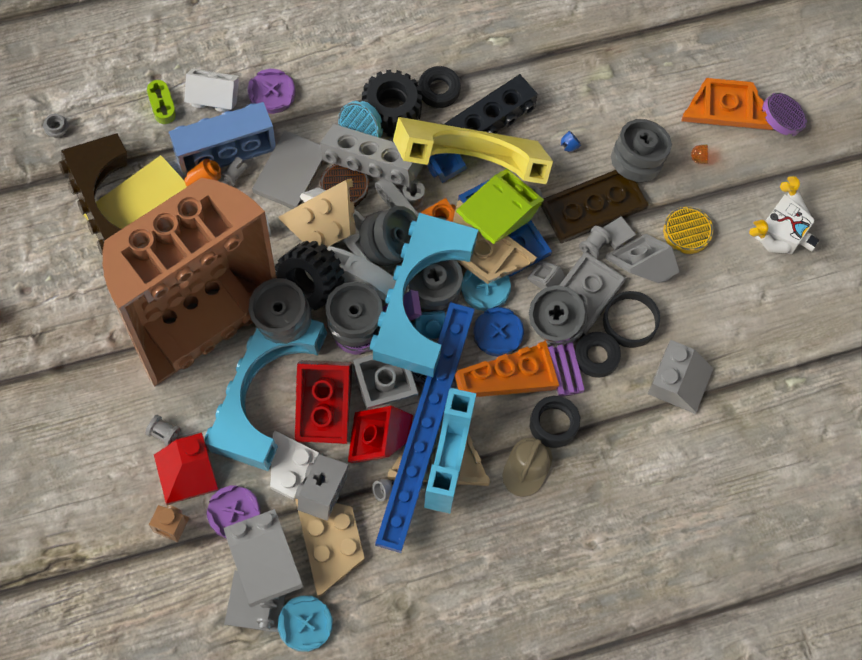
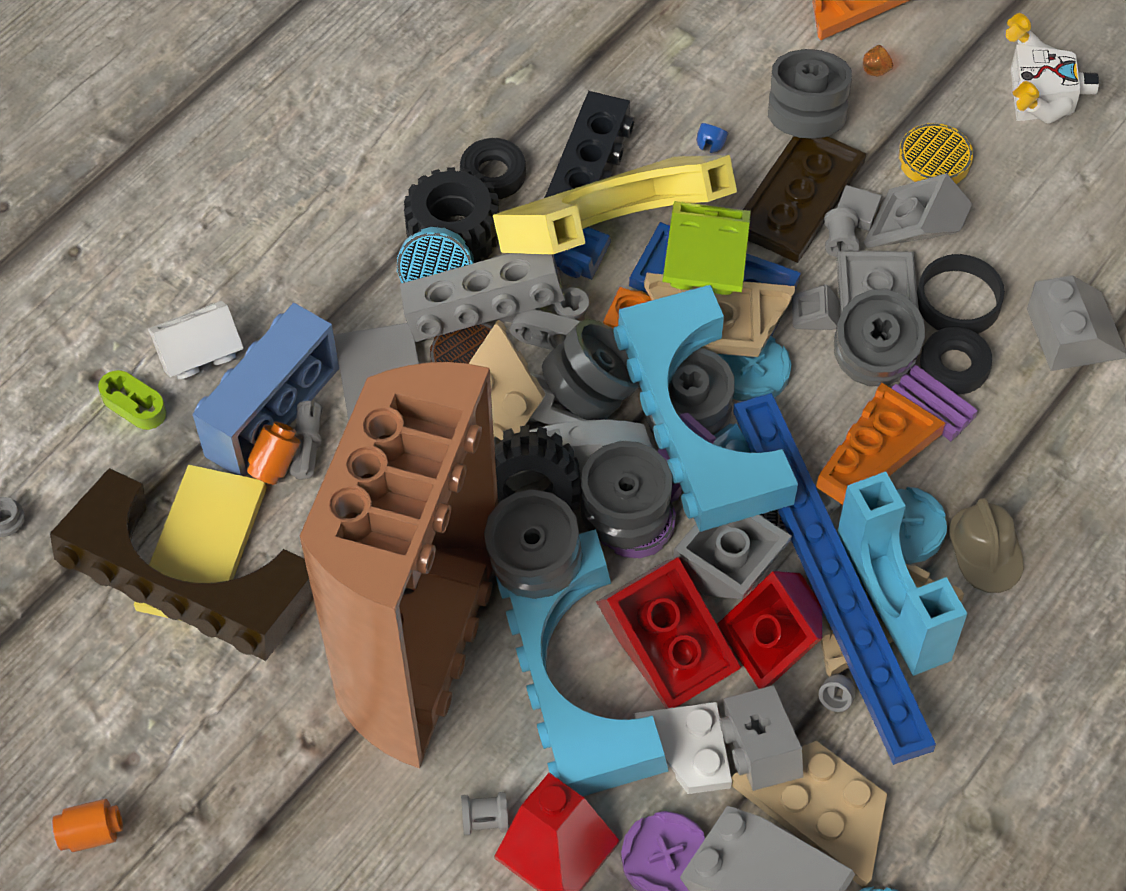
camera: 30 degrees left, 10 degrees down
medium lavender tile [248,68,296,114] -> none
blue tile [473,307,524,357] -> none
black tyre [529,395,581,448] -> none
none -> medium azure tile [895,487,947,564]

